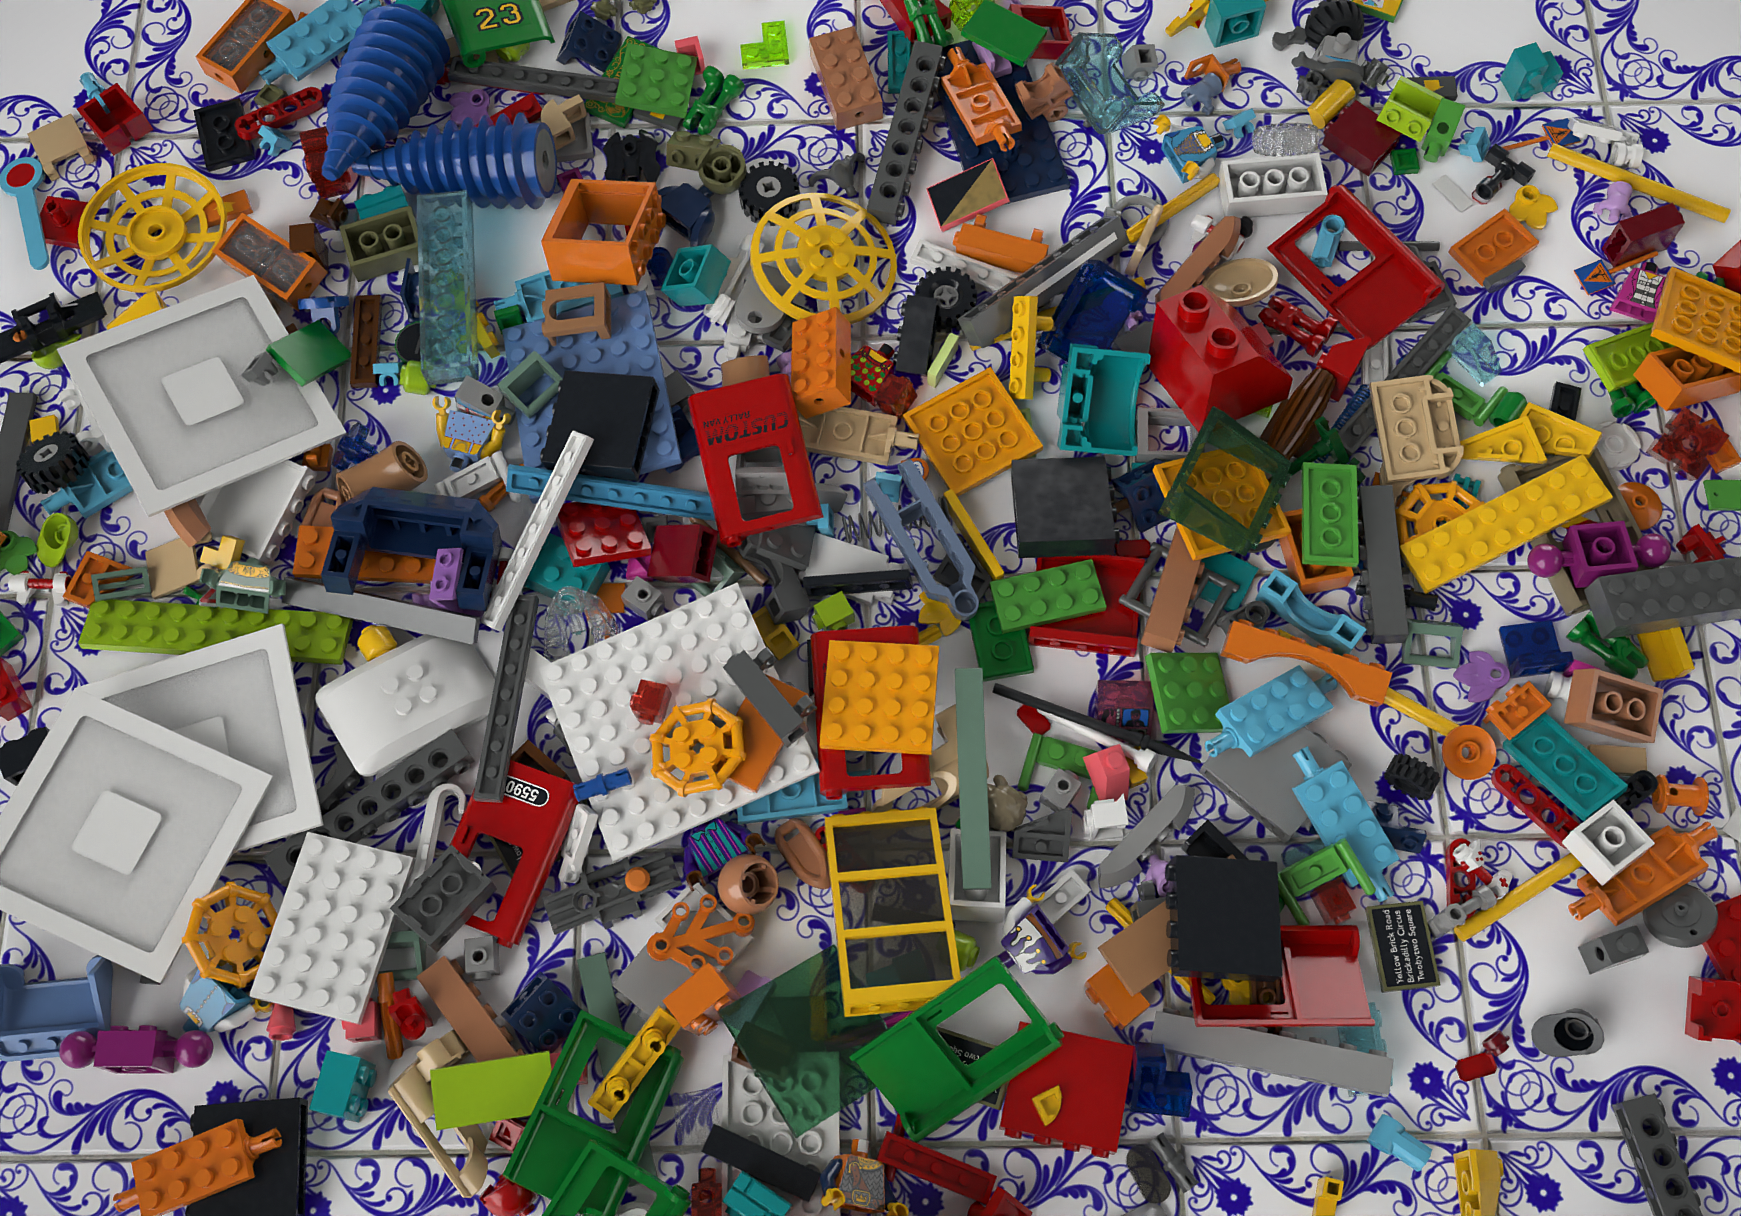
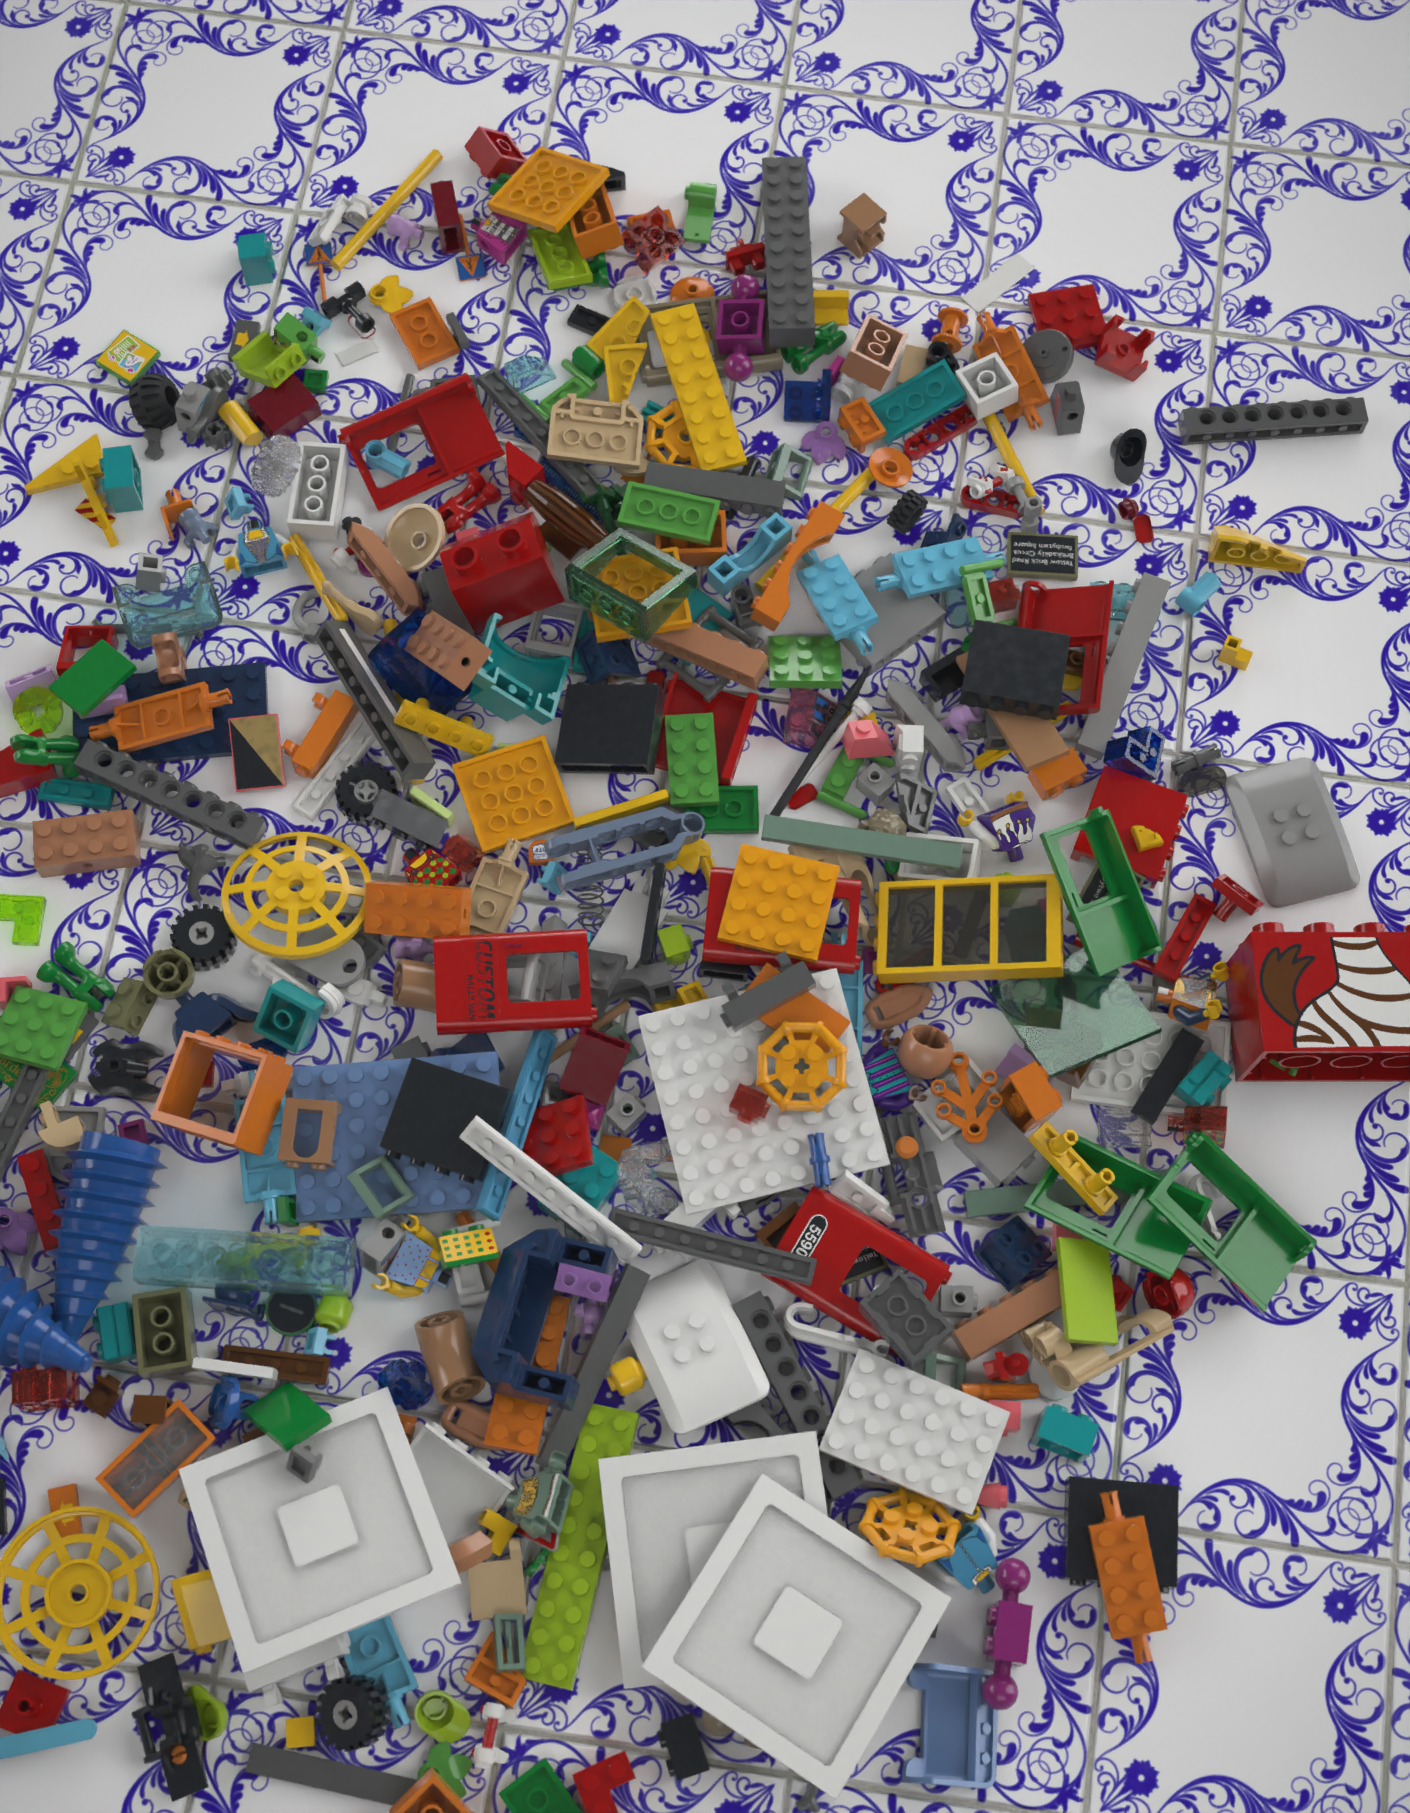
camera: 85 degrees left, 0 degrees up
none -> white tile [192,1357,278,1381]
none -> nougat brick [404,610,493,691]
none -> slope [436,1224,499,1270]

